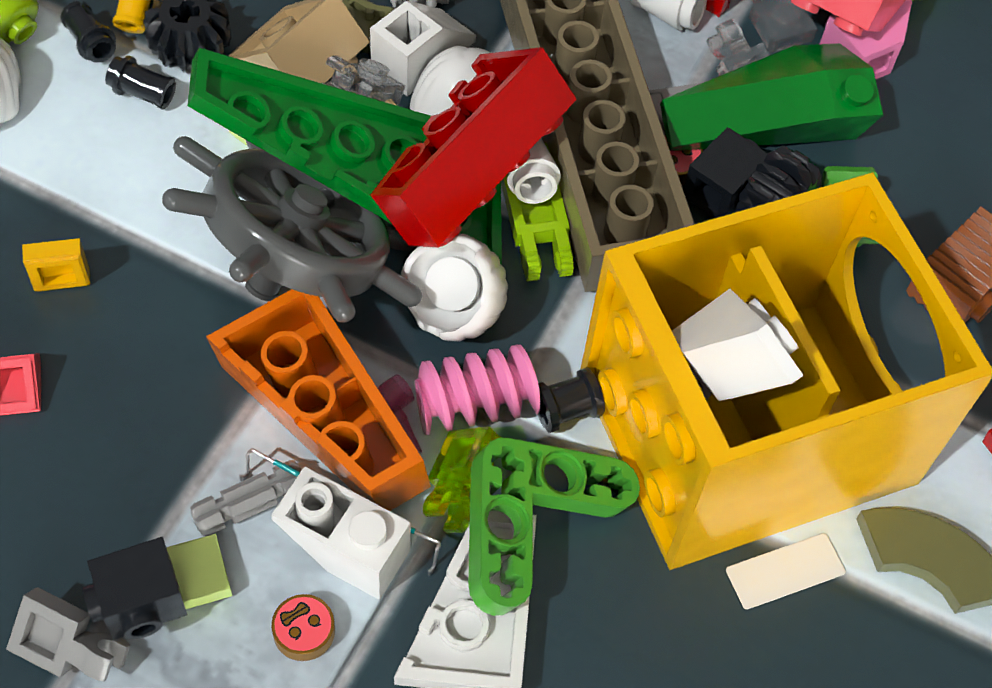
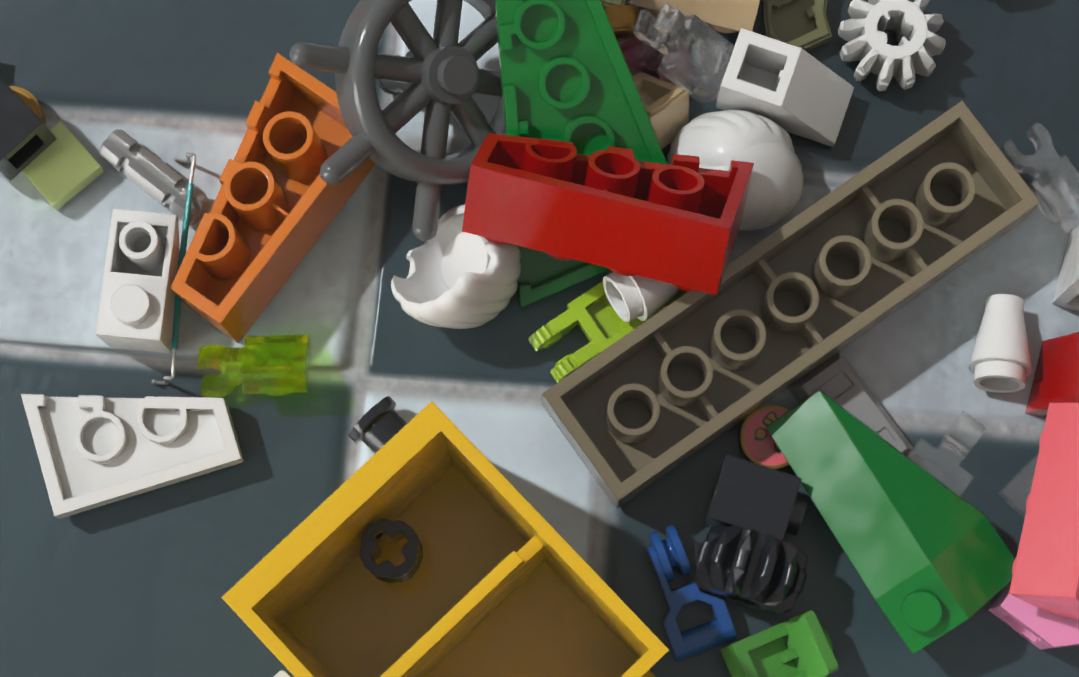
camera: 75 degrees right, 20 degrees up
tile [271,594,335,661] -> none
clear pink hand [378,374,422,454] -> none
bright pink piece [415,344,540,435] -> none
bright green beam [468,438,640,616] -> none
white slope [672,289,803,401] -> none

